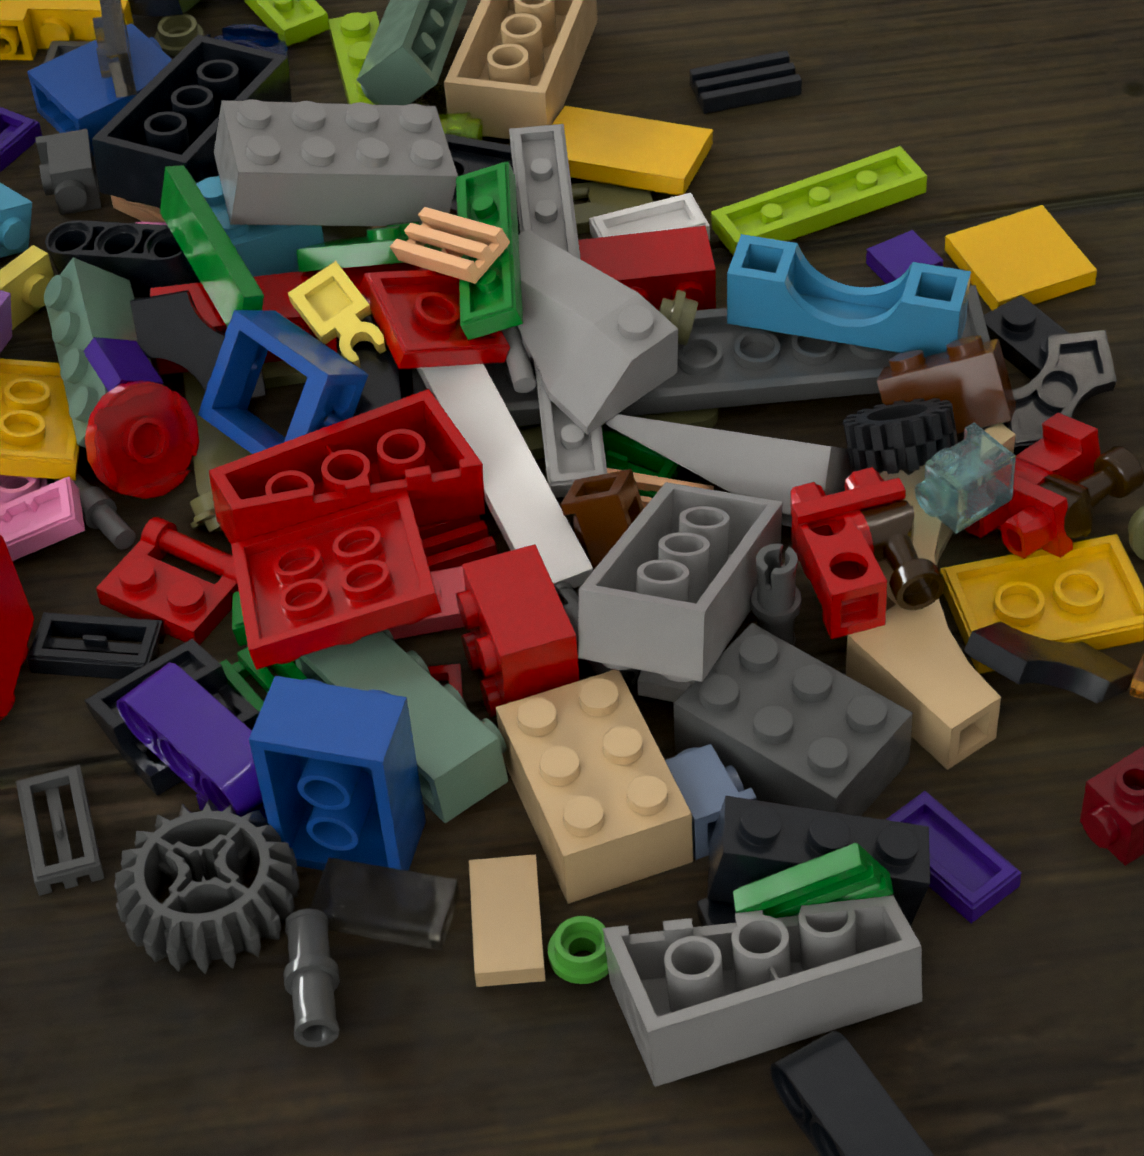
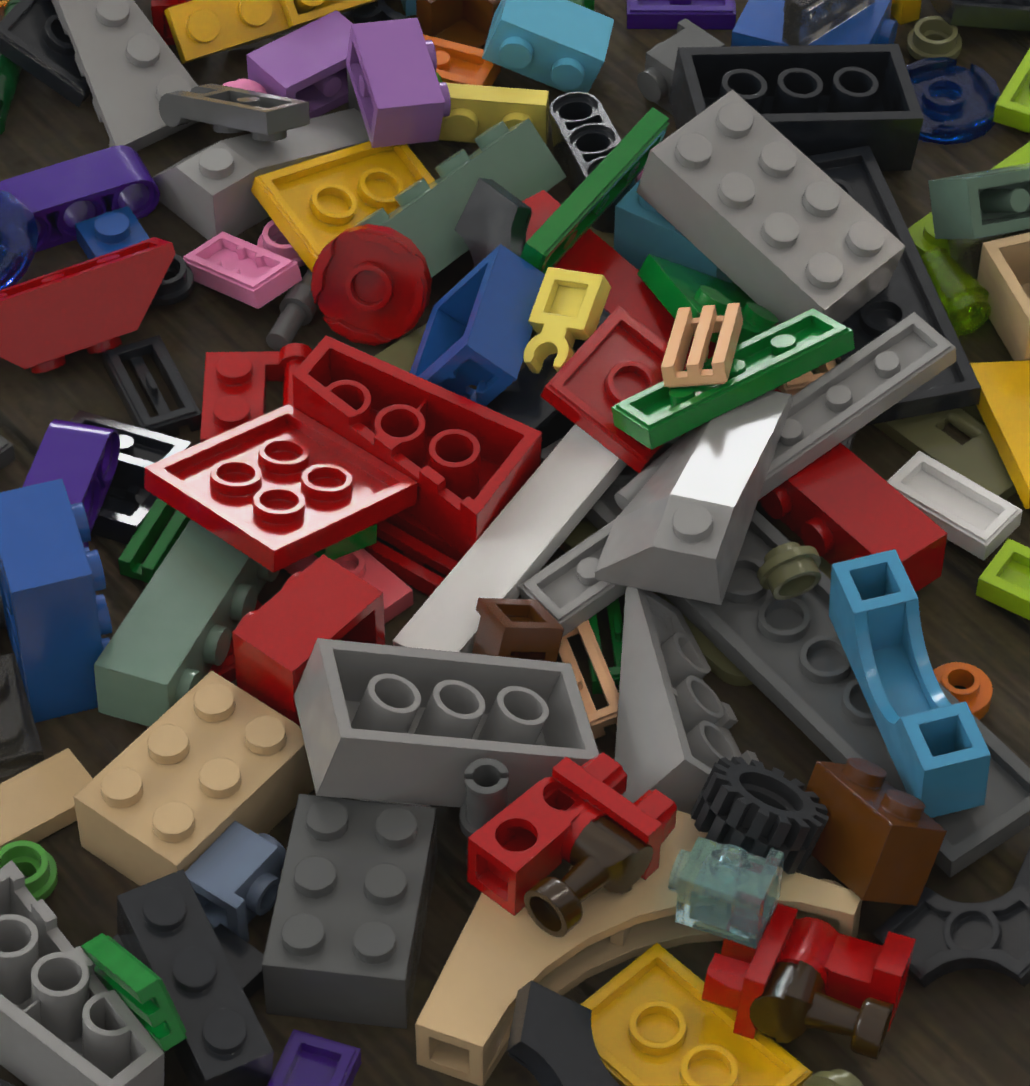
camera: 55 degrees right, 0 degrees up
dark purple tile [83,337,163,392] -> none

